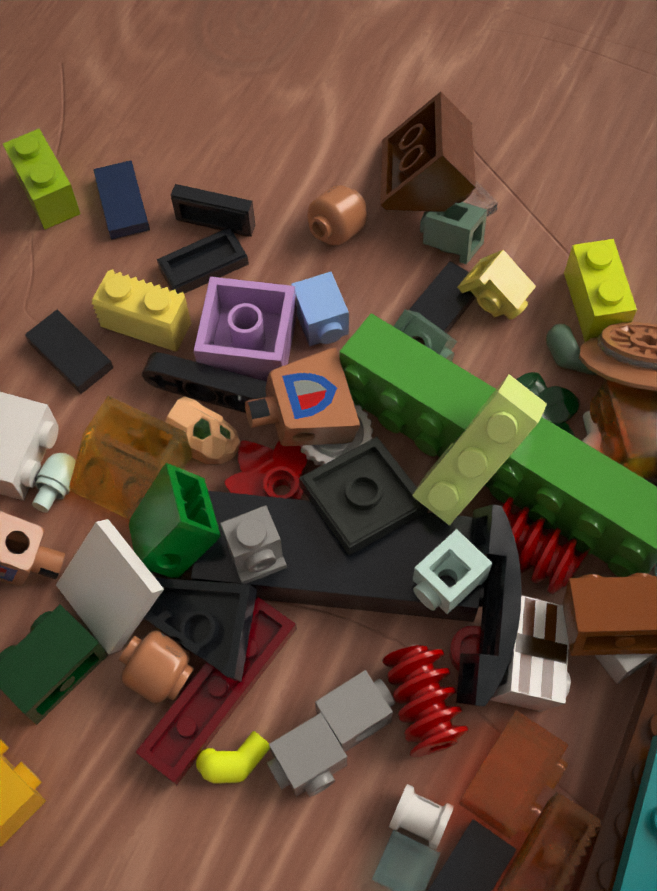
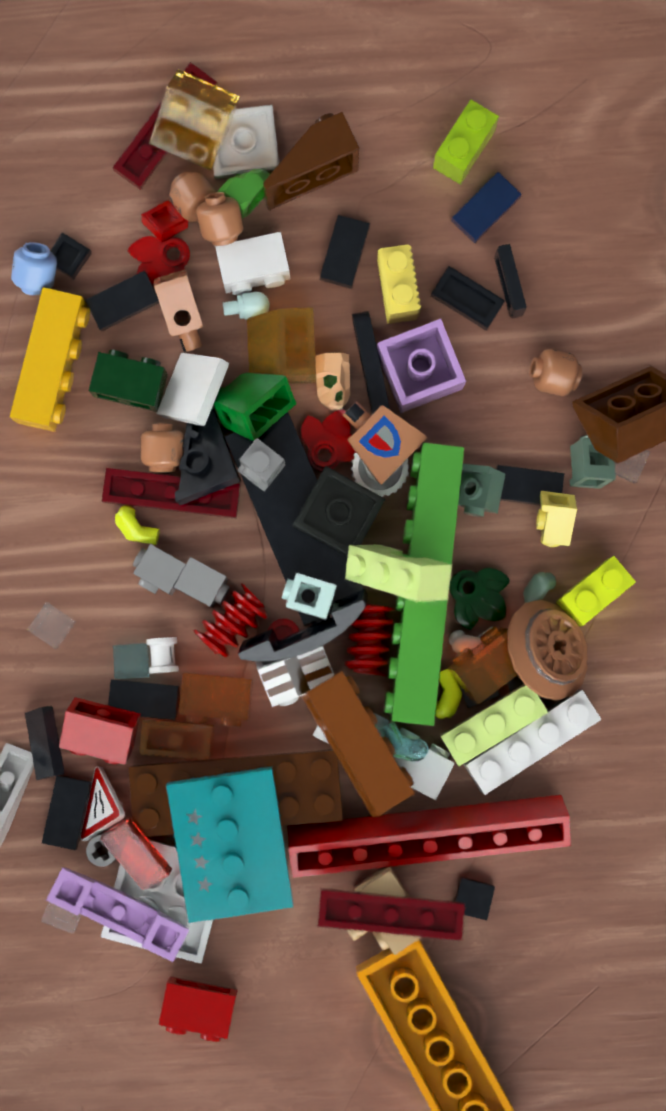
camera: 60 degrees right, 20 degrees up
light blue brick [291,272,349,347] -> none

